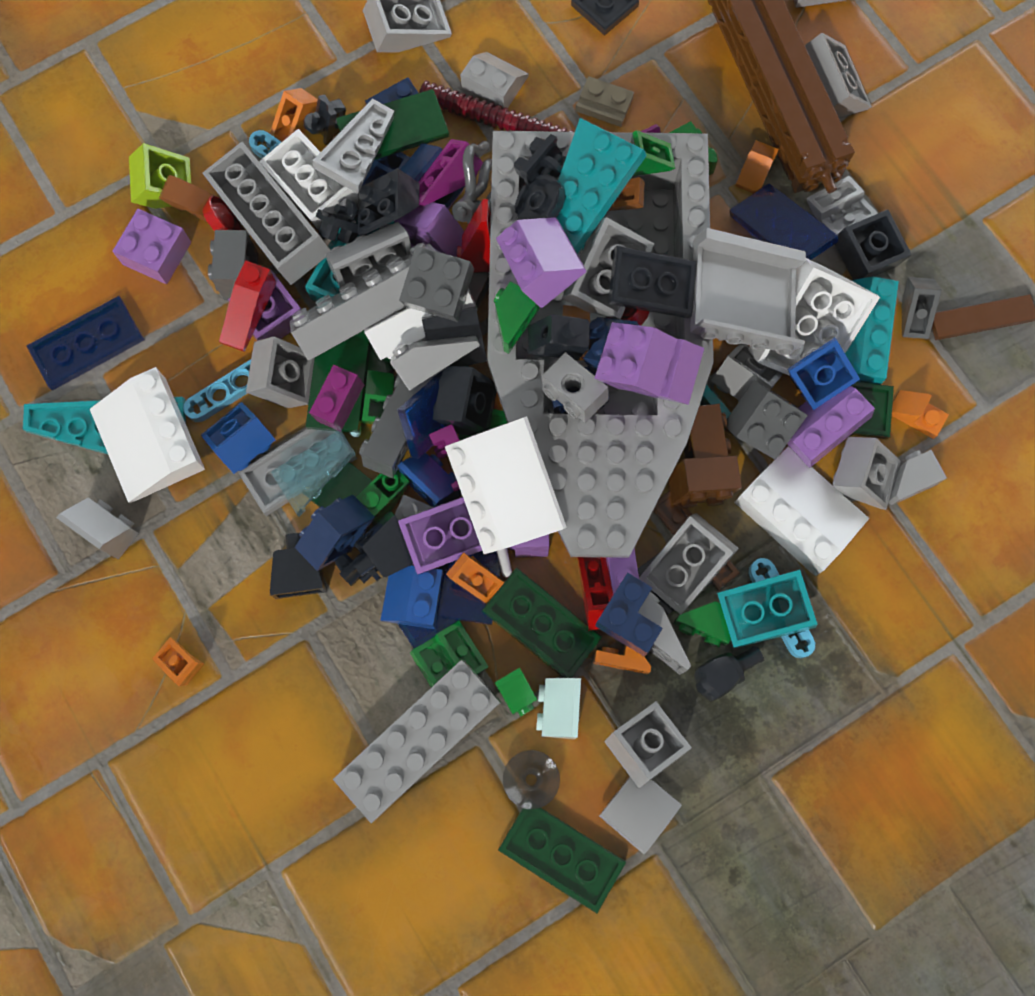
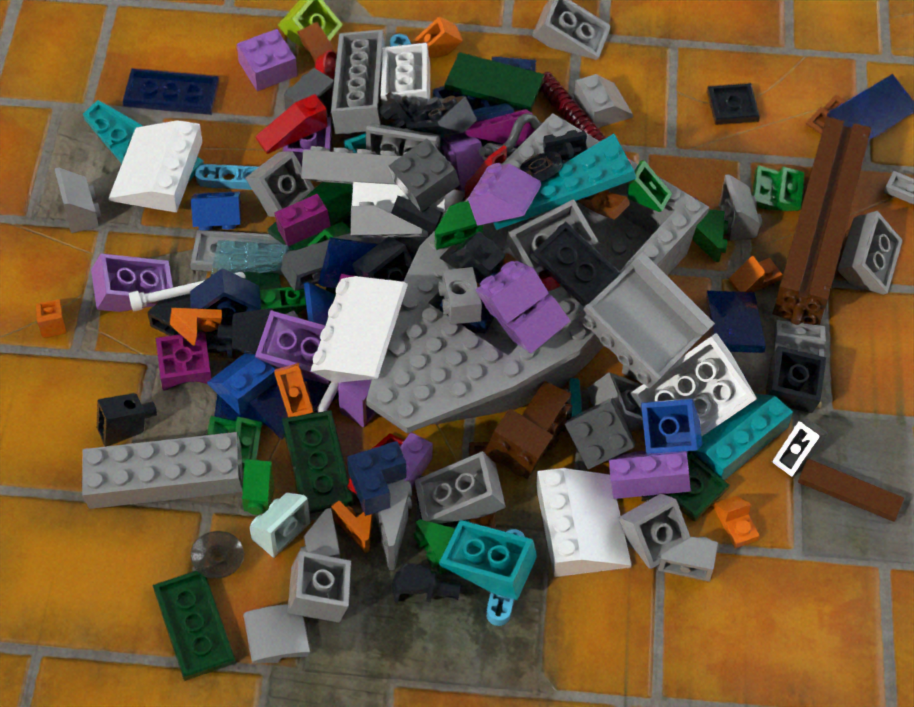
camera: 35 degrees right, 20 degrees down
black hips [304,94,346,146] -> none
light grey wing [313,99,394,194] -> none
dark tan plate [575,76,634,127] -> none
none -> medium lavender slope [91,254,173,312]
none -> black torso [96,393,157,447]
none -> white piece [129,272,245,312]
none -> magenta piece [156,331,212,391]
none -> orange slope [170,308,222,346]
none -> light grey slope [300,508,340,559]
none -> light grey slope [719,175,762,241]
none -> green slope [752,165,805,211]

